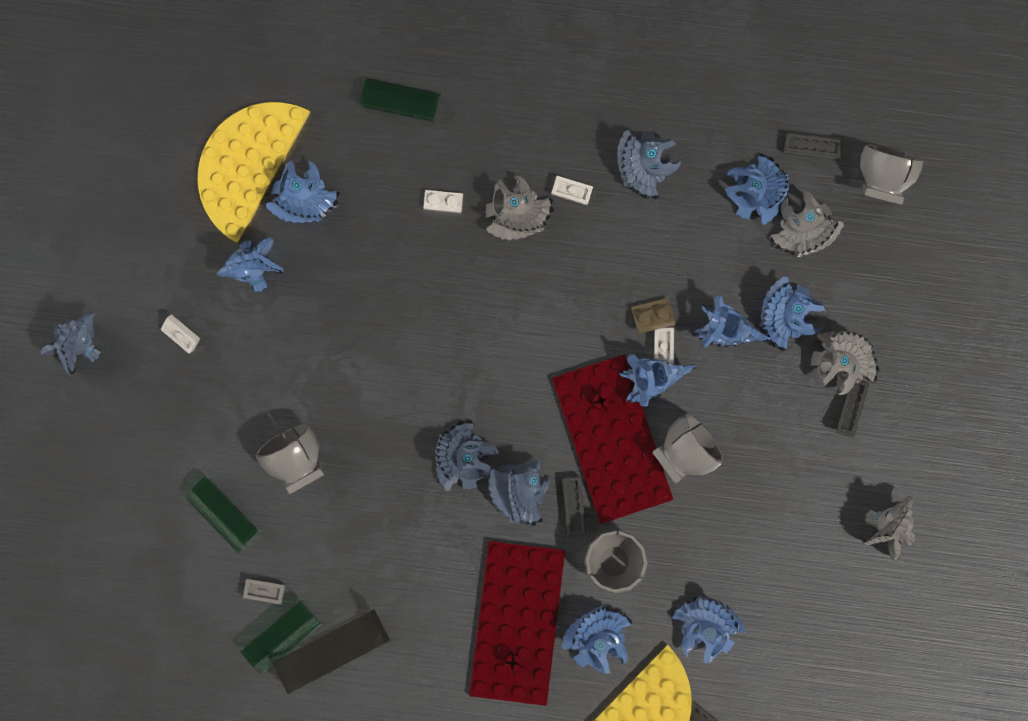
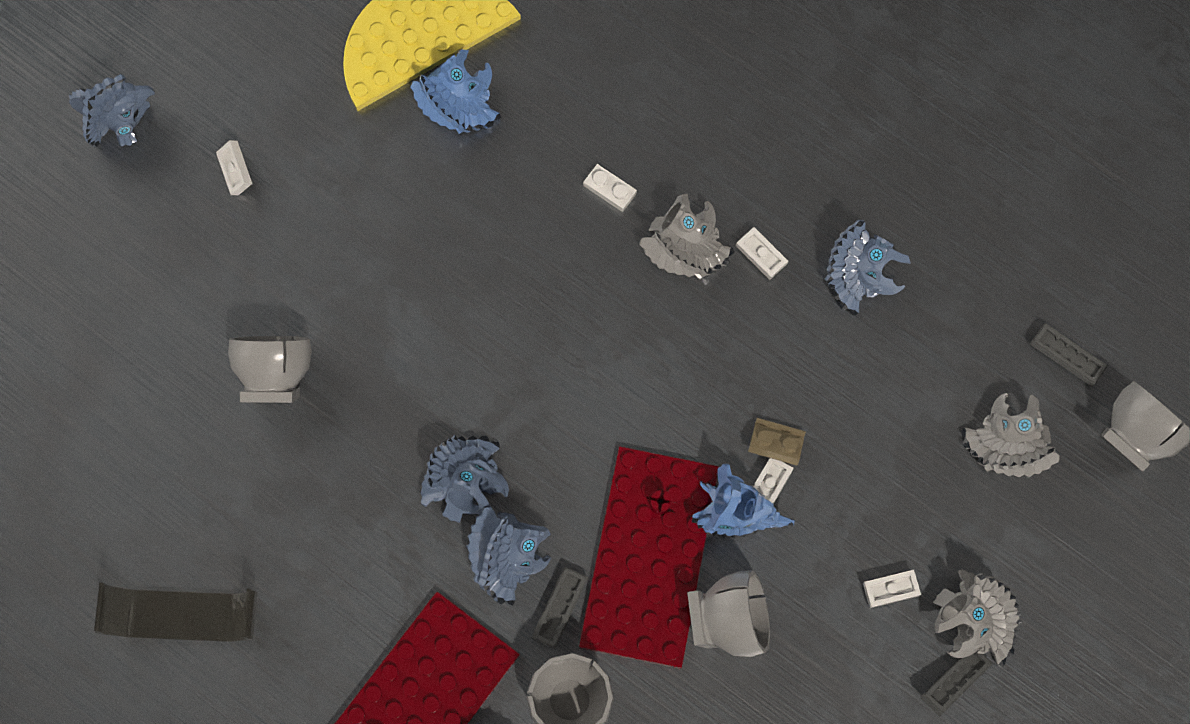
camera: 25 degrees right, 10 degrees down
clear green brick [185,476,260,553] -> none
medium blue piece [217,236,283,292] -> none
clear green brick [241,600,322,675] -> none
light grey plate [243,579,285,605] -> none
clear green brick [360,78,441,123] -> none
medium blue piece [695,295,771,347] -> none
medium blue piece [725,153,789,225] -> none
medium blue piece [759,276,826,352] -> none
none -> white plate [863,570,921,608]

